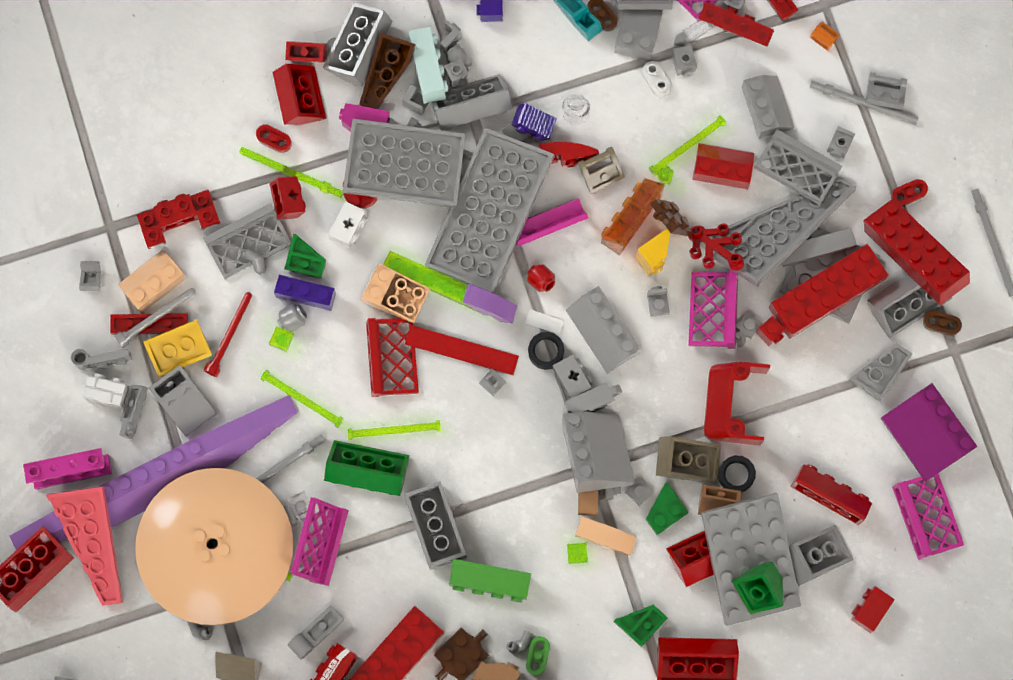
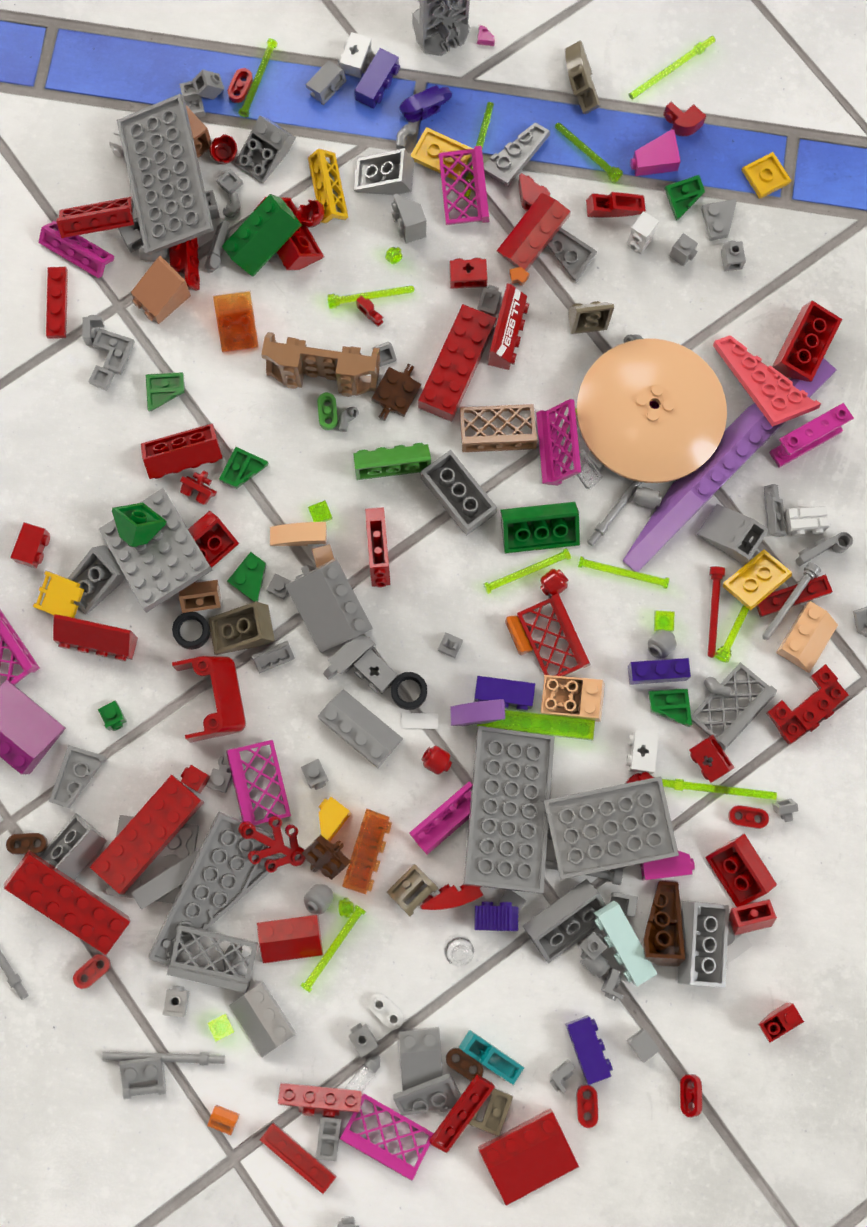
camera: 160 degrees right, 0 degrees up
light grey plate [287,605,344,660] -> none
red sticker [405,325,519,375] -> none
none -> yellow plate [33,570,84,618]
none -> green bracket [98,700,127,731]
none -> red hips [180,471,217,504]
none -> clear neon green plate [207,1013,235,1042]
none -> light grey plate [252,641,295,674]
none -> light grey head [304,884,333,914]
none -> red slope [365,507,391,587]
none -> medium nougat fence [460,404,538,452]
none -> dark purple brick [474,676,535,711]
none -> orange slope [505,616,533,655]
none -> red head [540,569,569,596]
none -> light grey brick [633,487,662,510]
none -> clear neon green piece [714,605,749,663]
none -> light grey tile [772,799,798,822]

